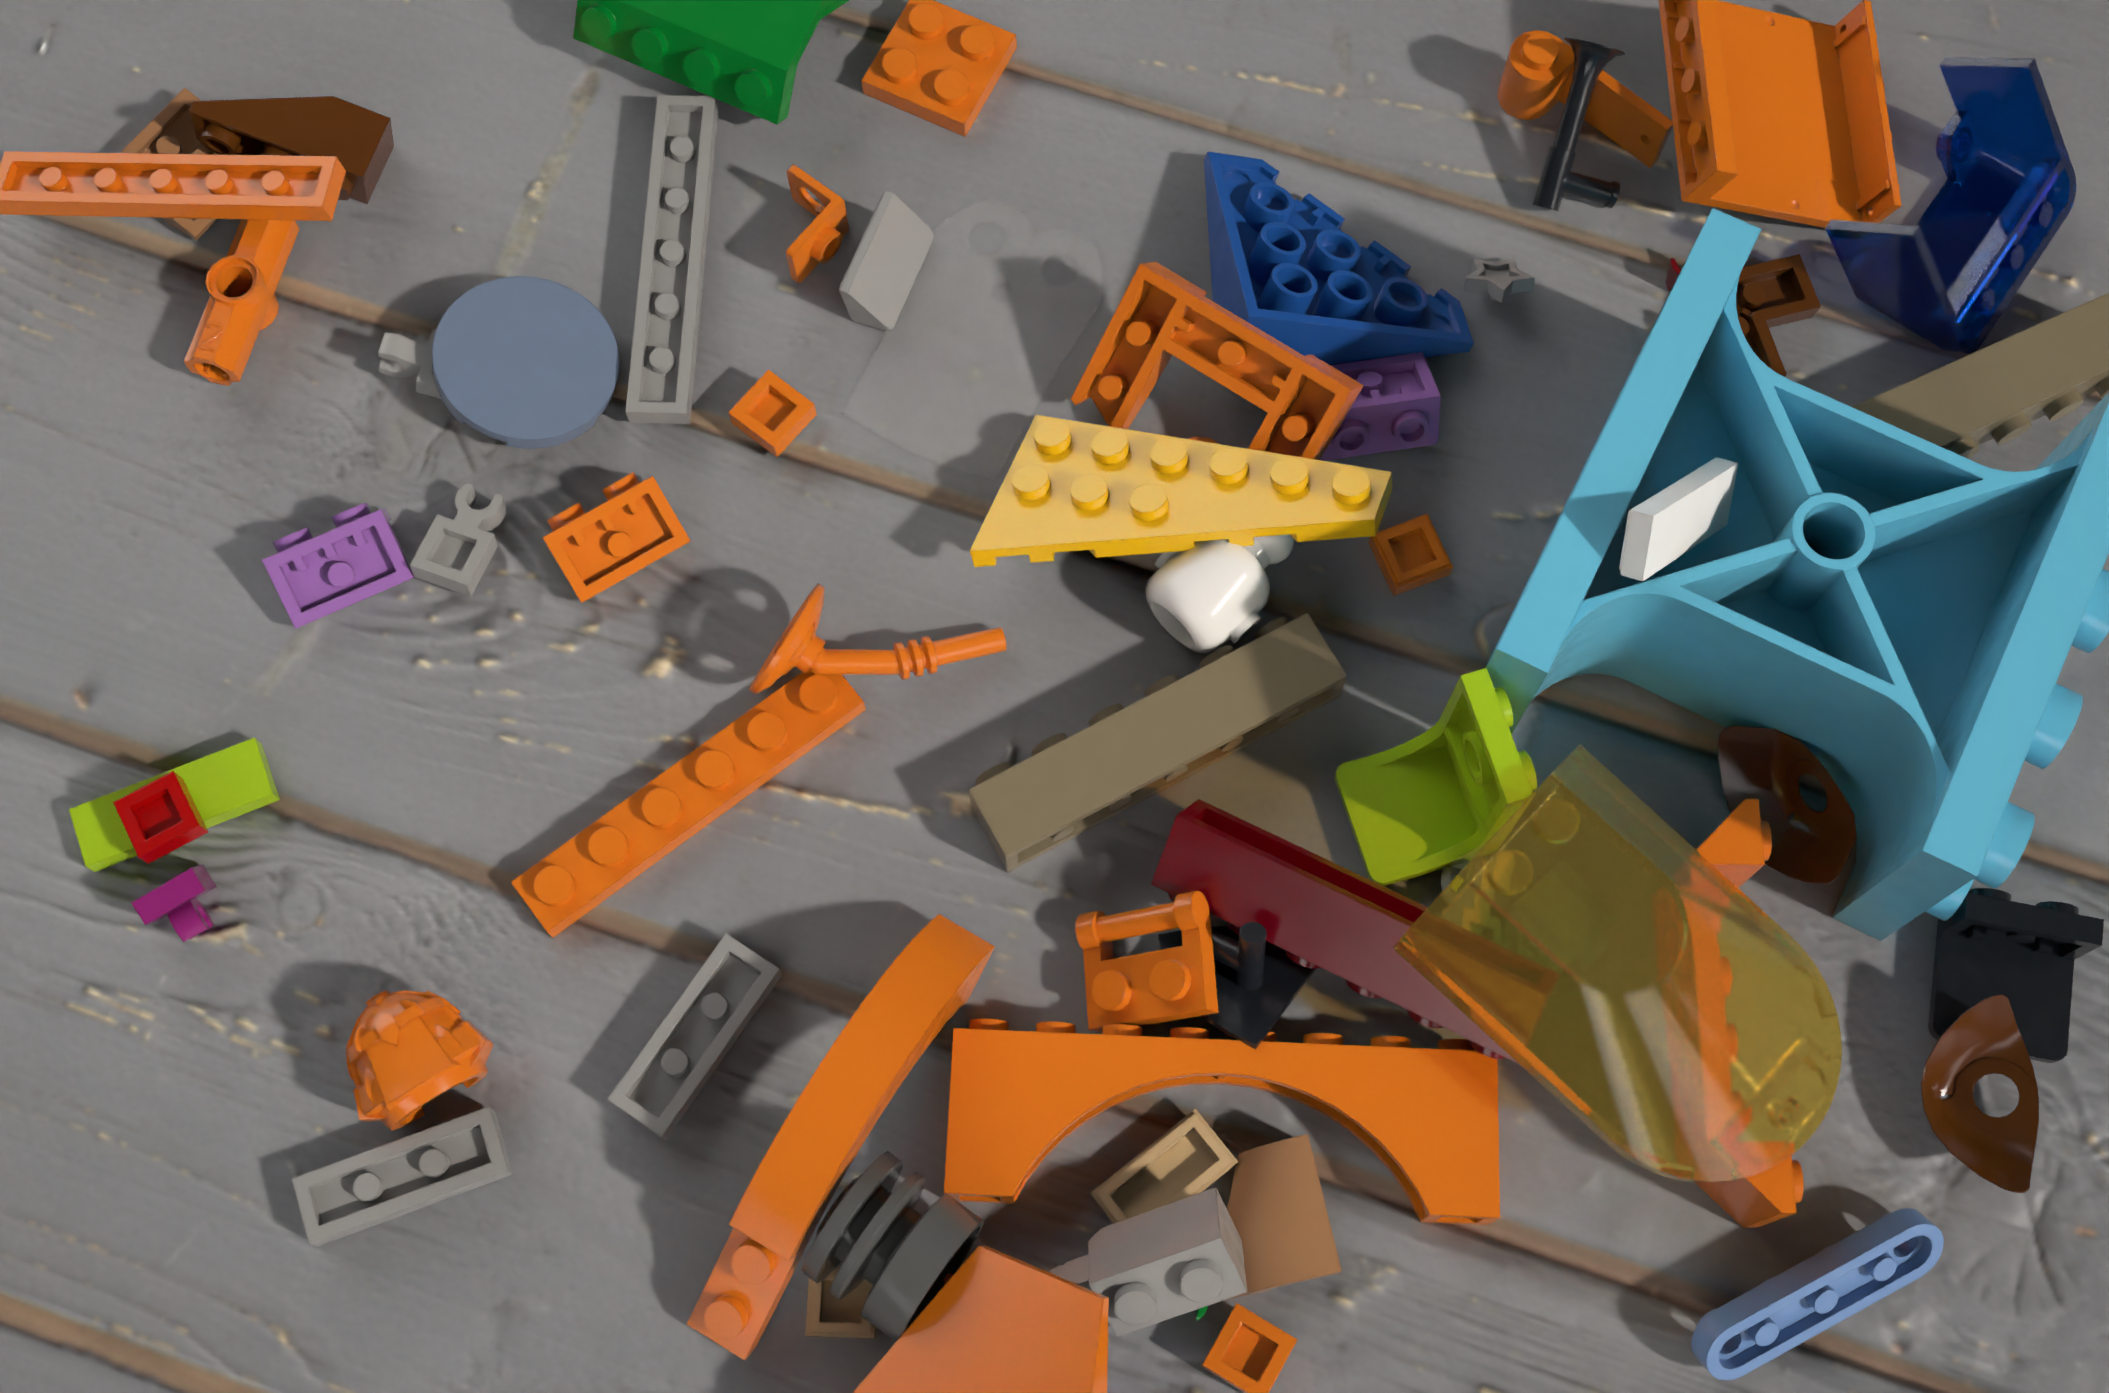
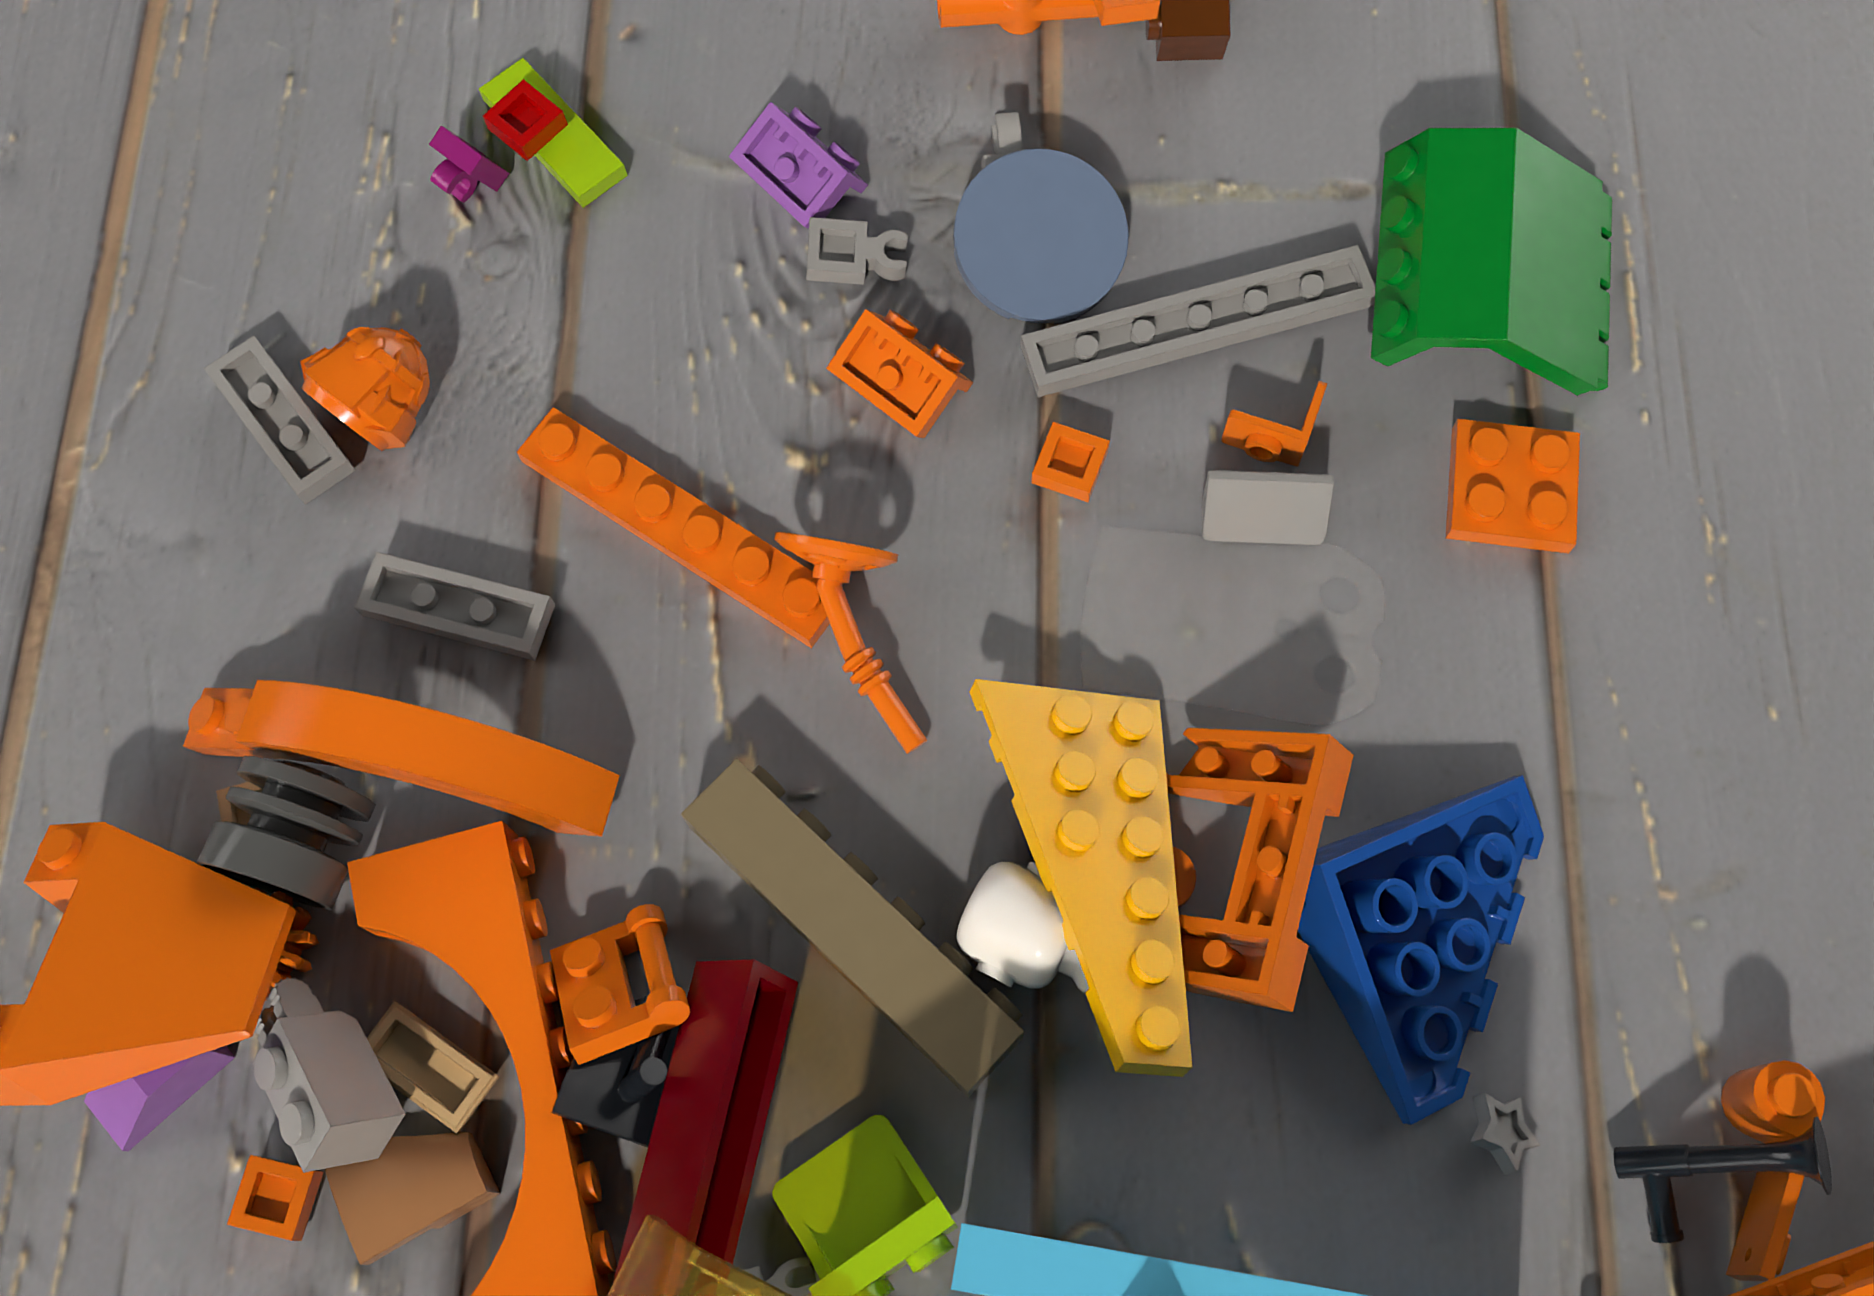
camera: 75 degrees right, 0 degrees up
medium lavender bracket [1320,352,1441,461] -> none
orange tile [1368,514,1453,596] -> none

